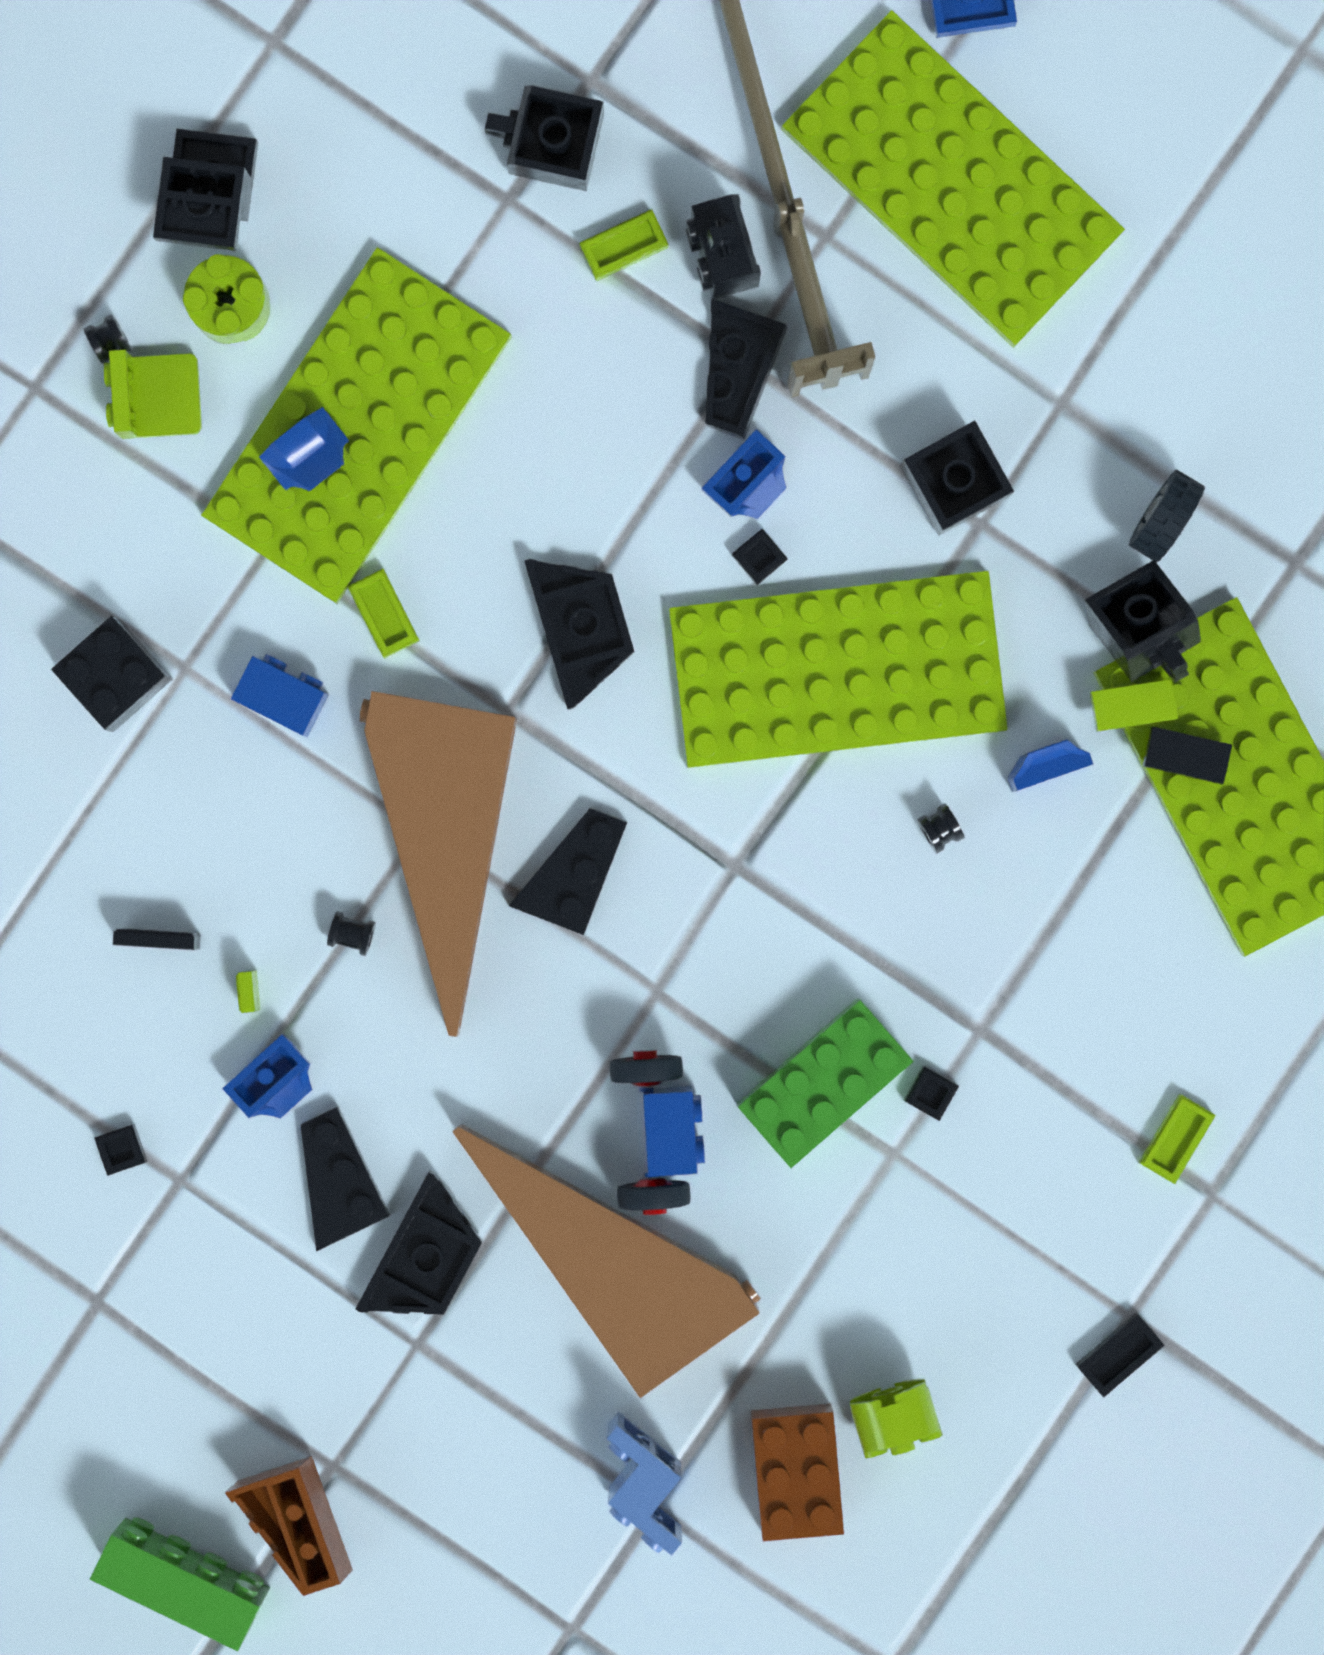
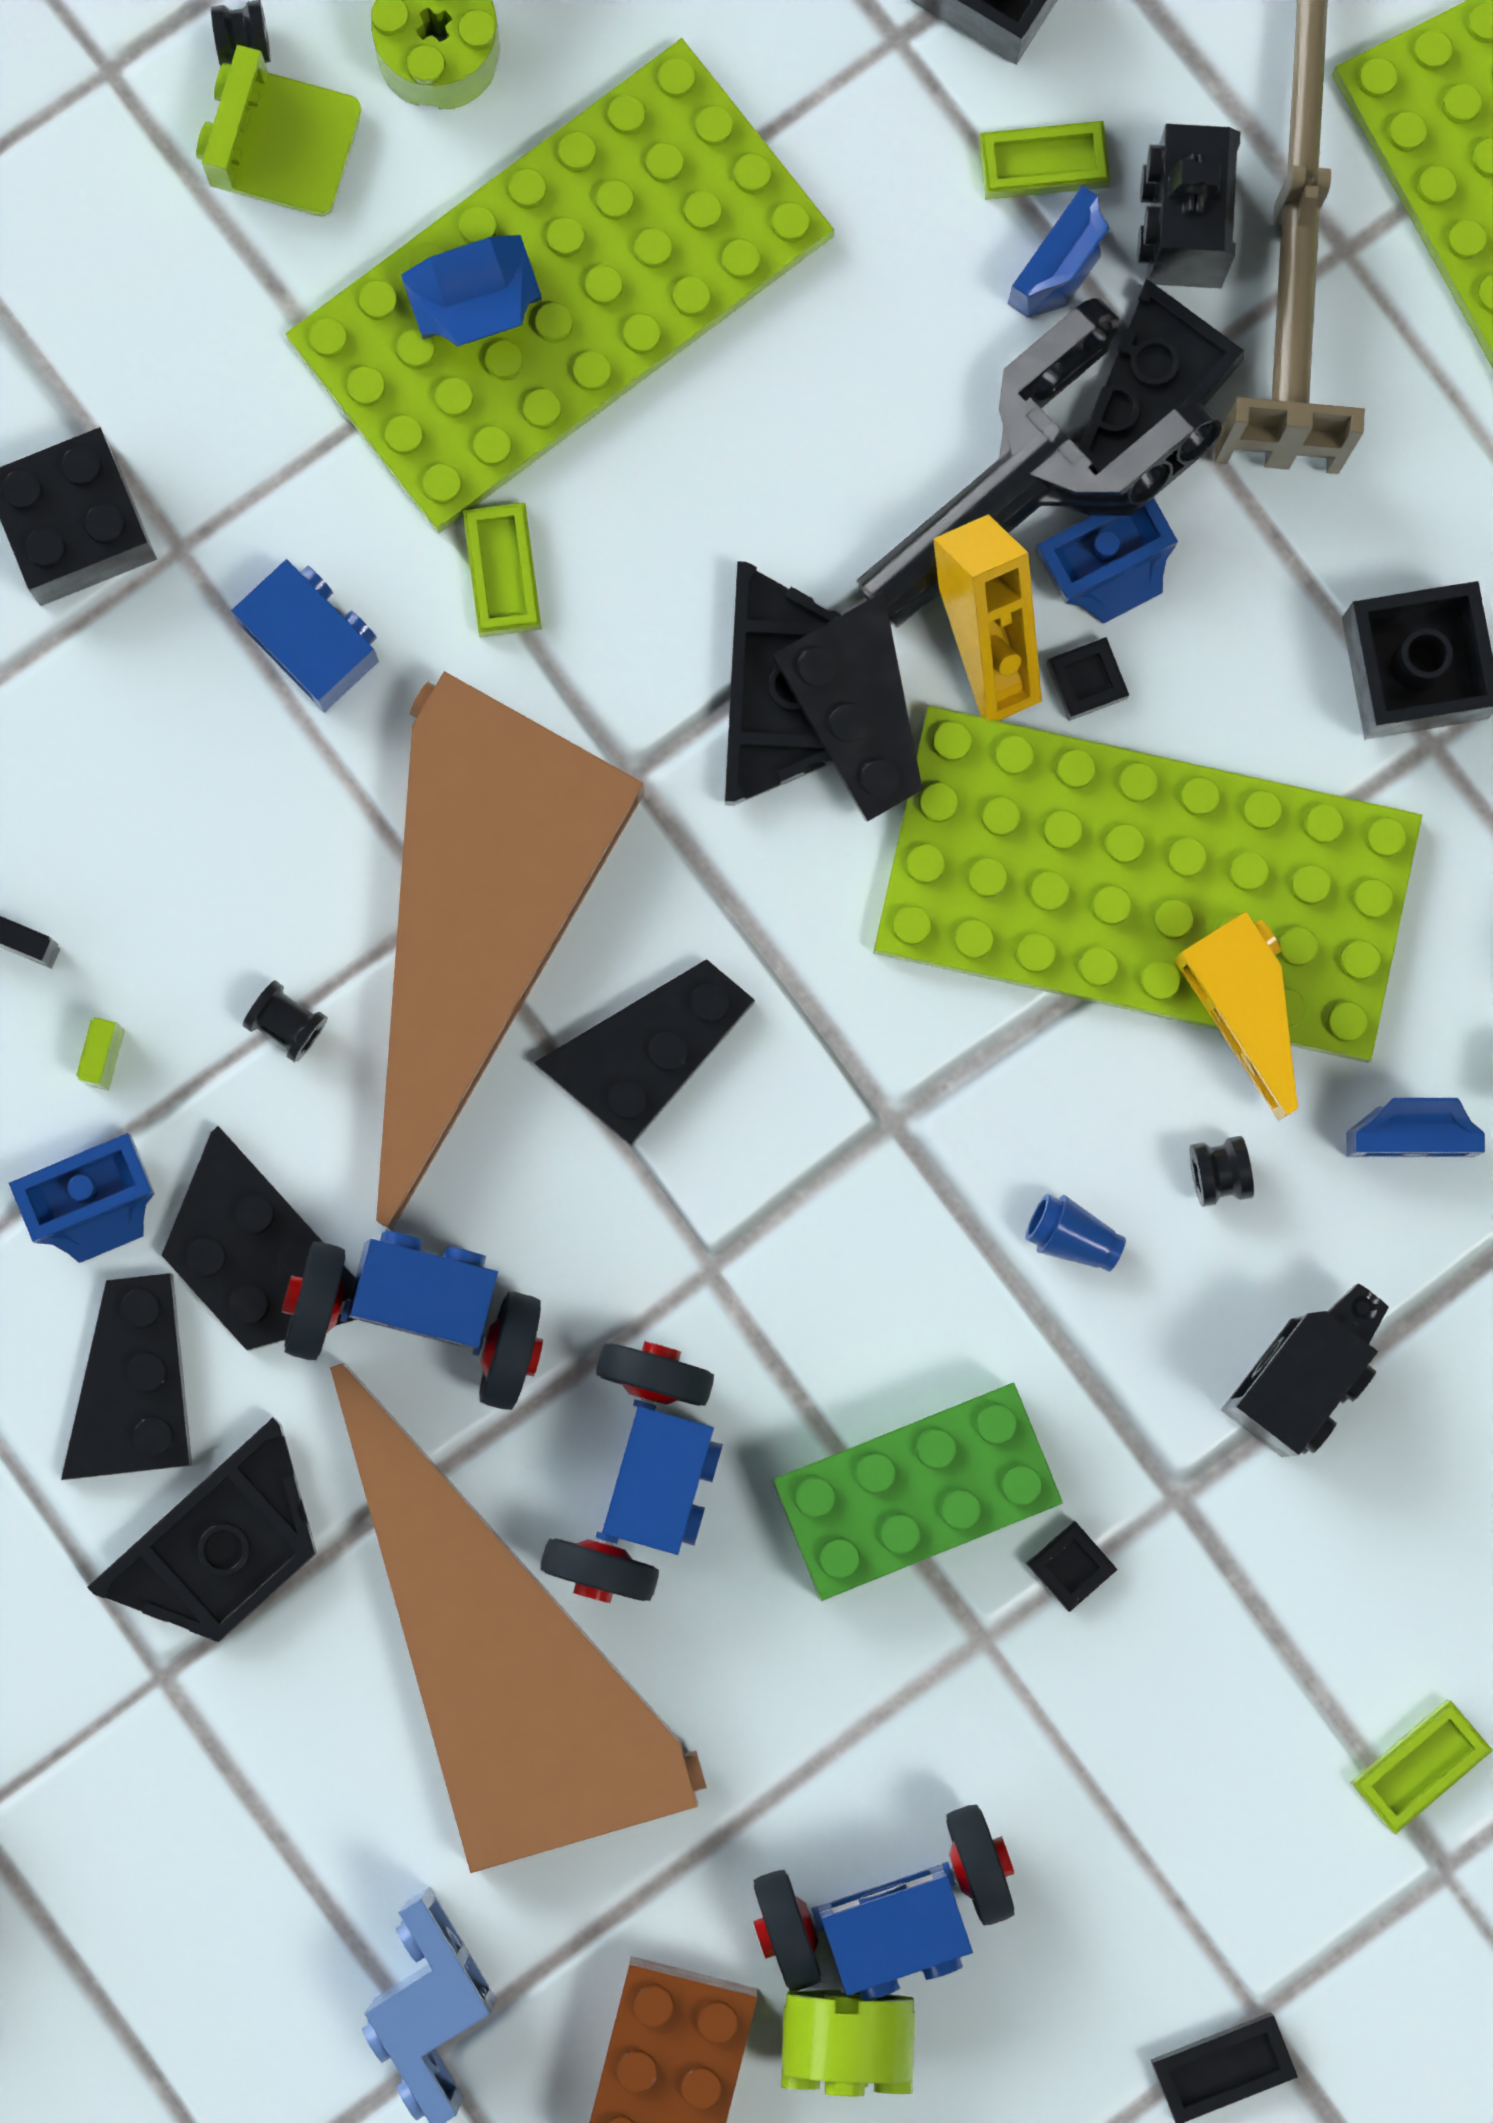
camera: 15 degrees right, 5 degrees down
none -> black wing [161,1126,356,1351]
none -> brick [281,1230,543,1410]
none -> brick [753,1804,1015,2001]
none -> black wing [771,591,923,822]
none -> black piece [856,298,1222,628]
none -> yellow slope [933,514,1042,722]
none -> blue slope [1007,185,1109,318]
none -> blue cone [1025,1194,1126,1272]
none -> yellow slope [1174,911,1298,1121]
none -> black hinge [1221,1283,1389,1457]

